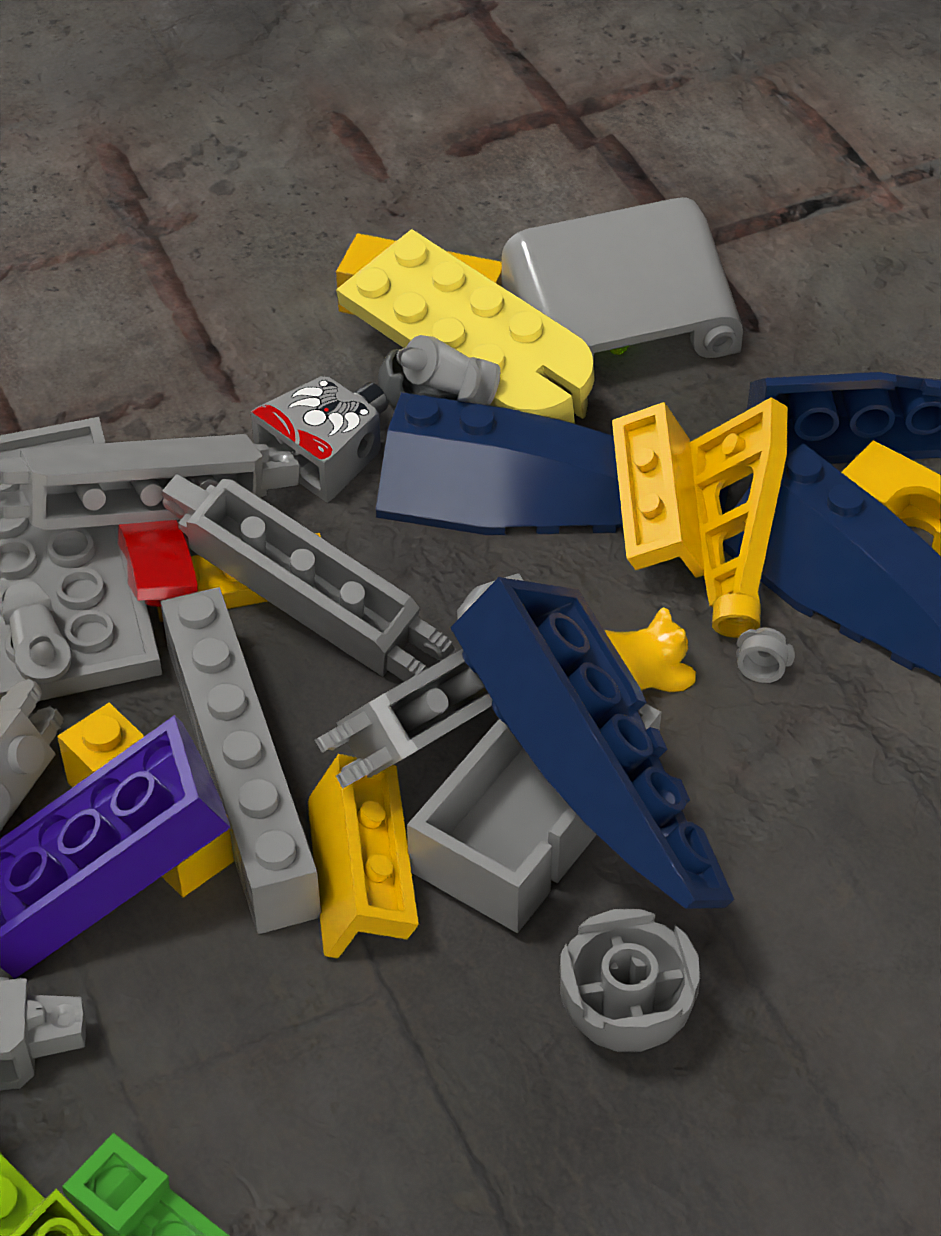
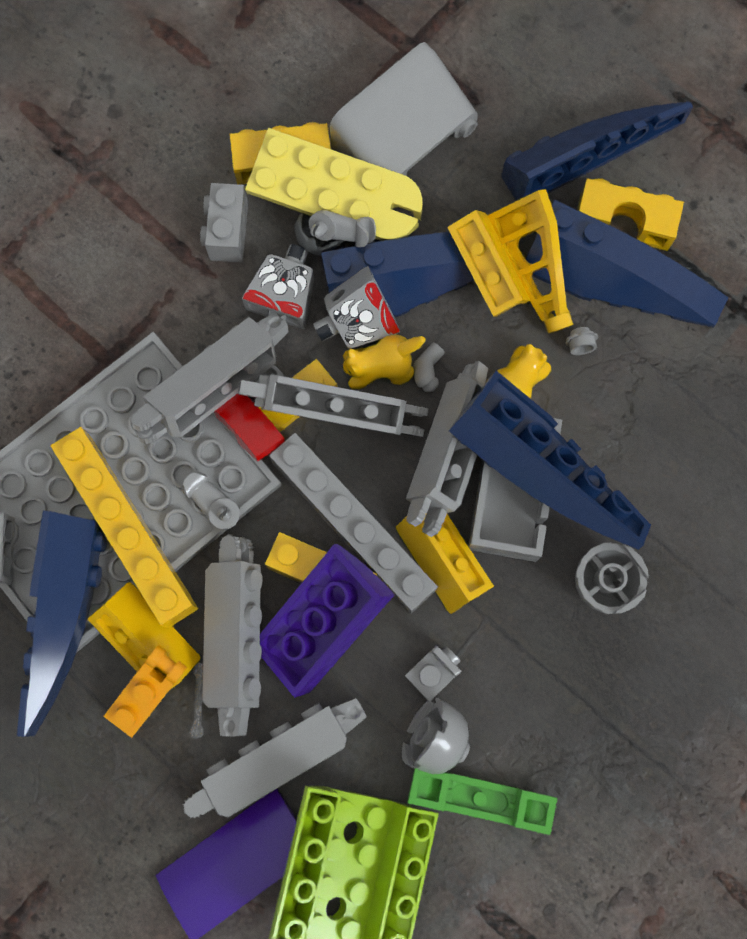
camera: 25 degrees left, 30 degrees up
none -> light grey brick [200,183,248,263]
none -> torso [313,266,400,348]
none -> yellow animal [342,334,425,390]
none -> light grey cylinder [402,698,470,774]
none -> light grey bracket [405,645,462,701]

